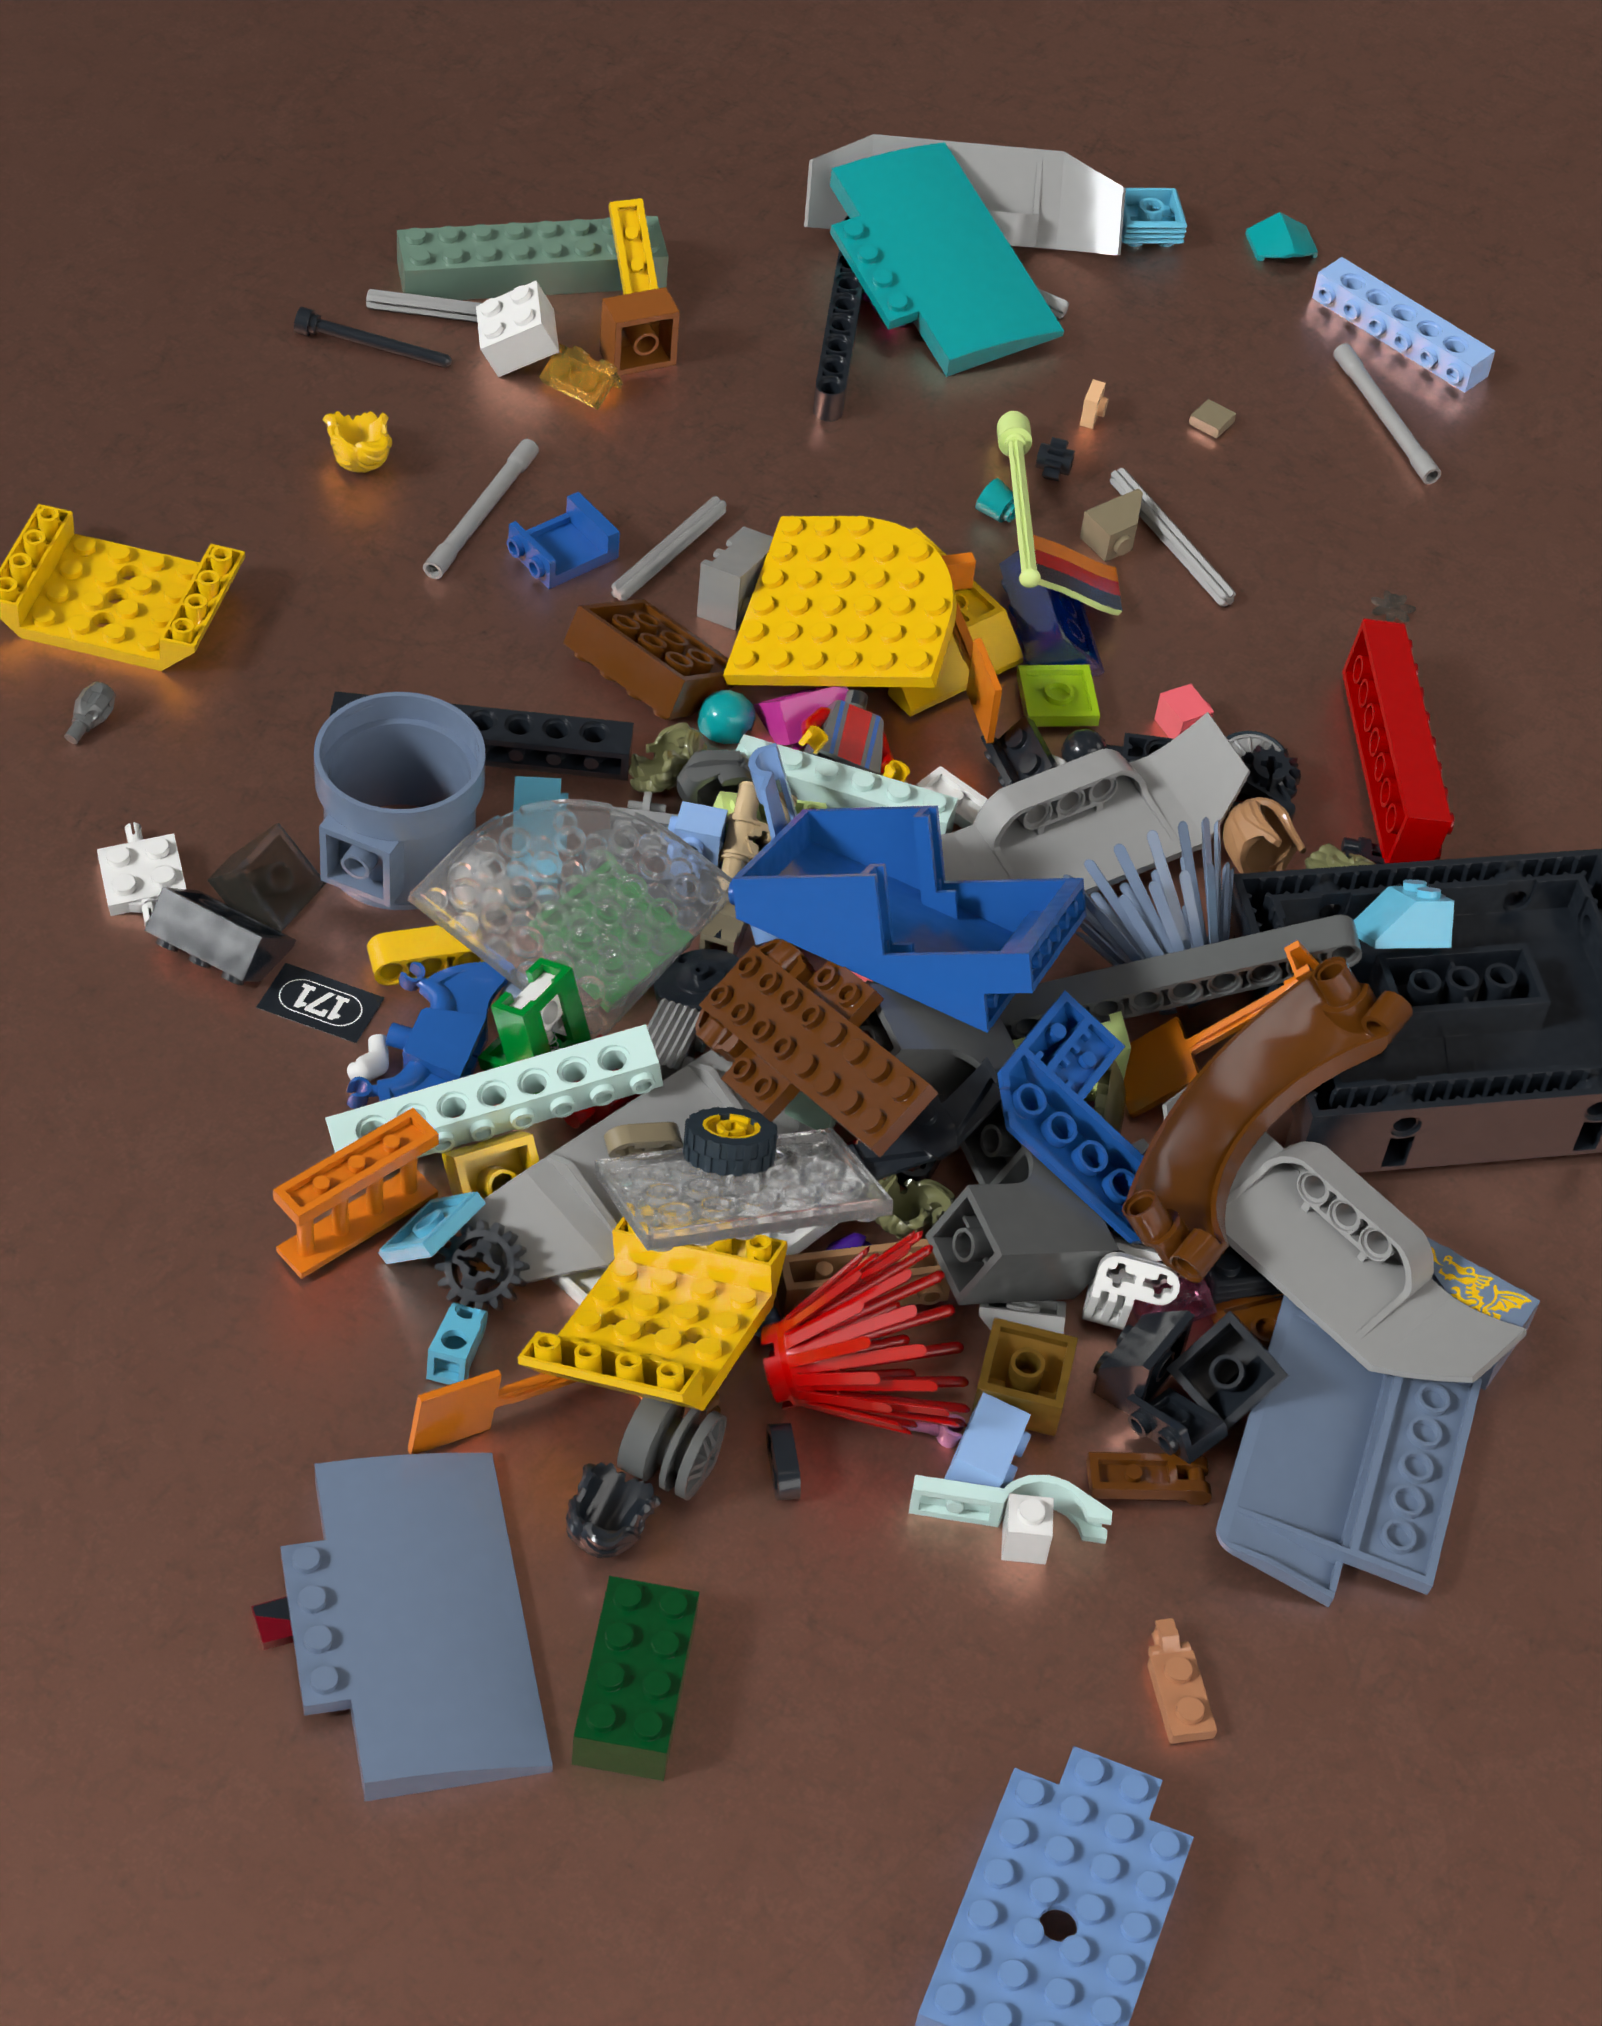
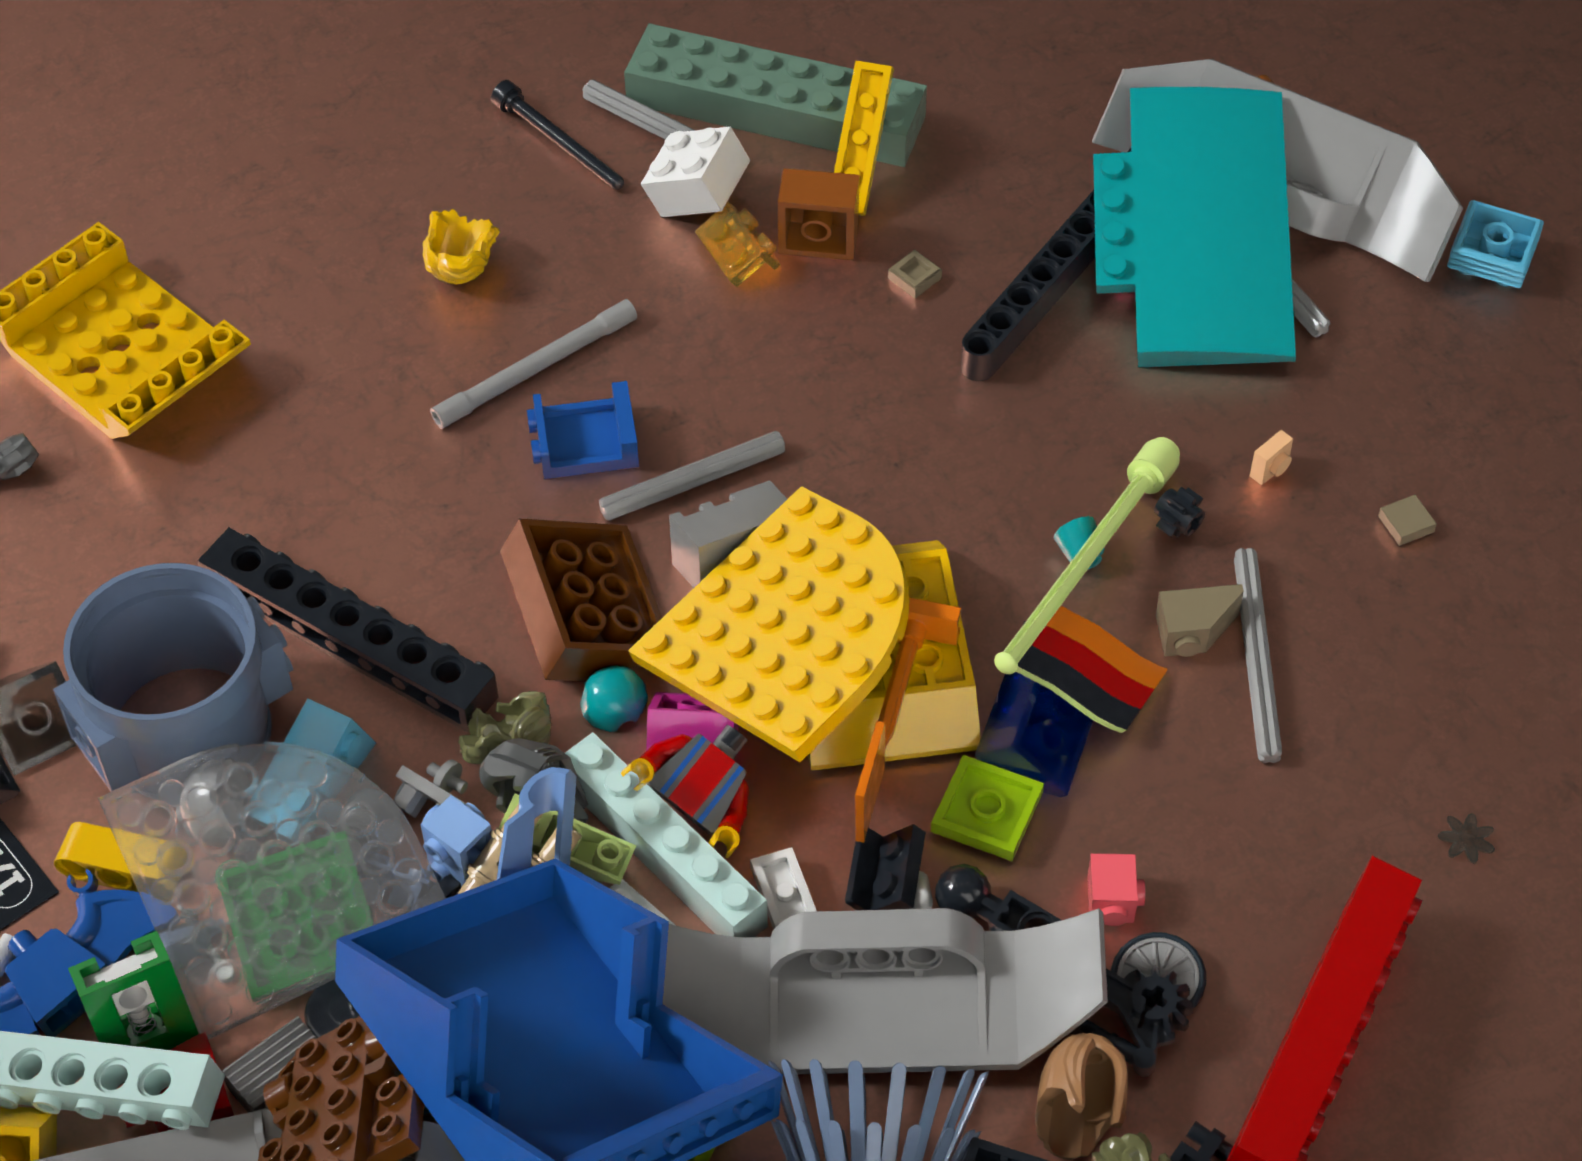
camera: 35 degrees right, 5 degrees up
none -> dark tan tile [888,249,942,299]

